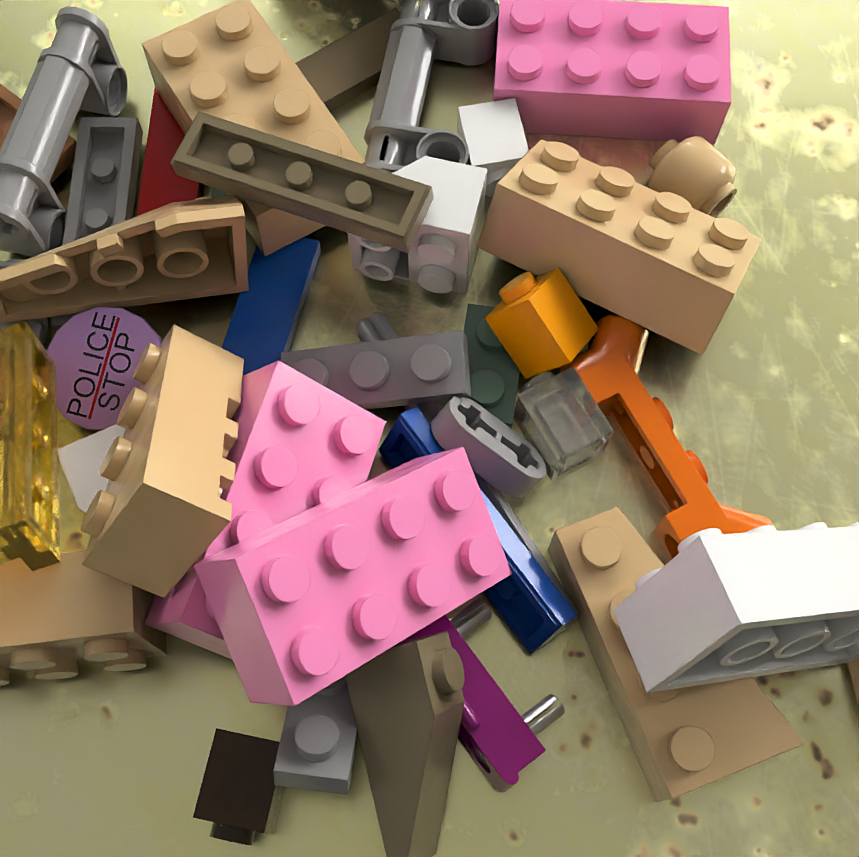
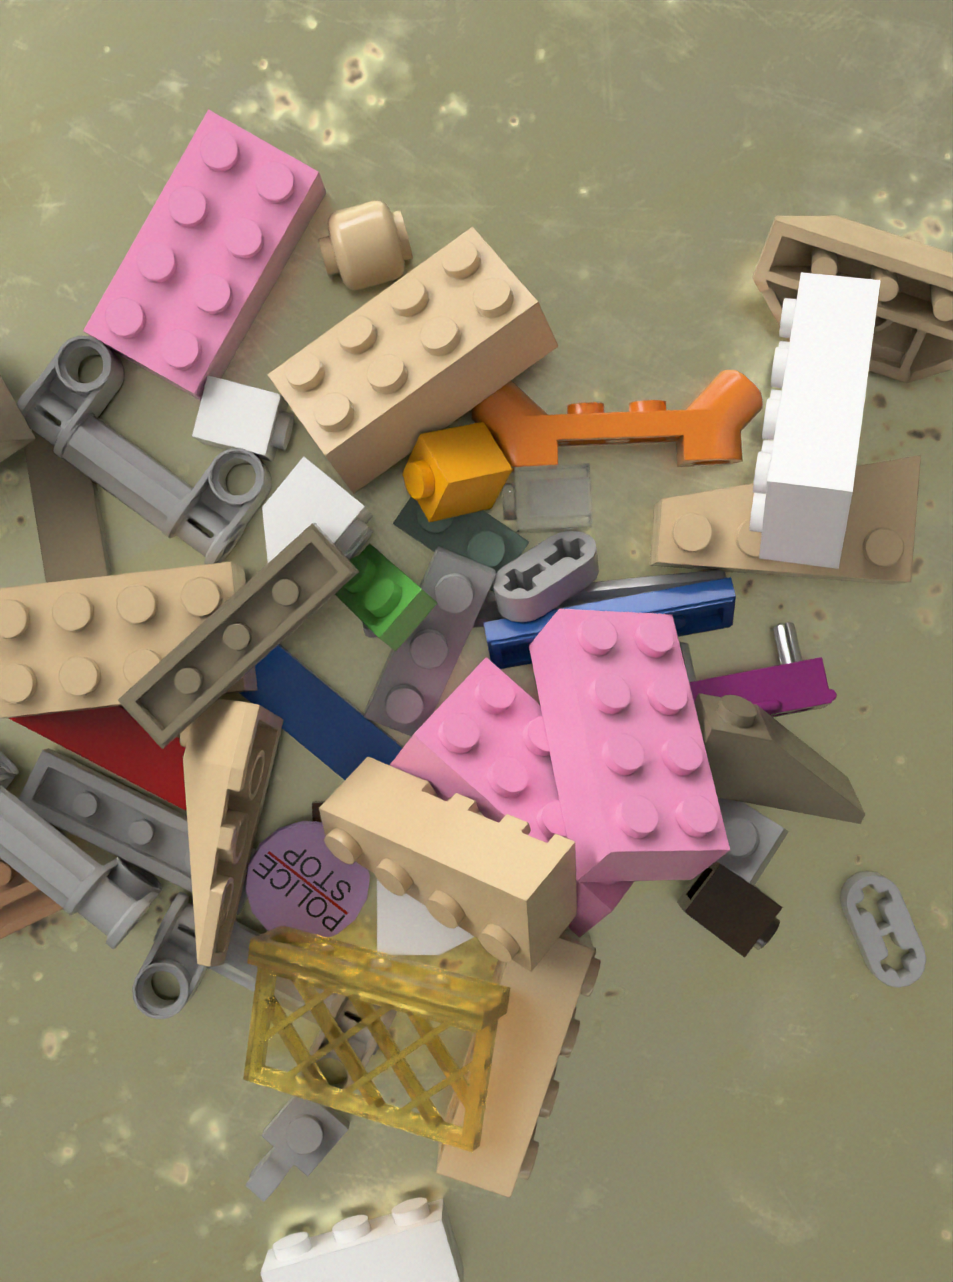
camera: 65 degrees left, 20 degrees up
none -> bright green plate [335,543,438,652]

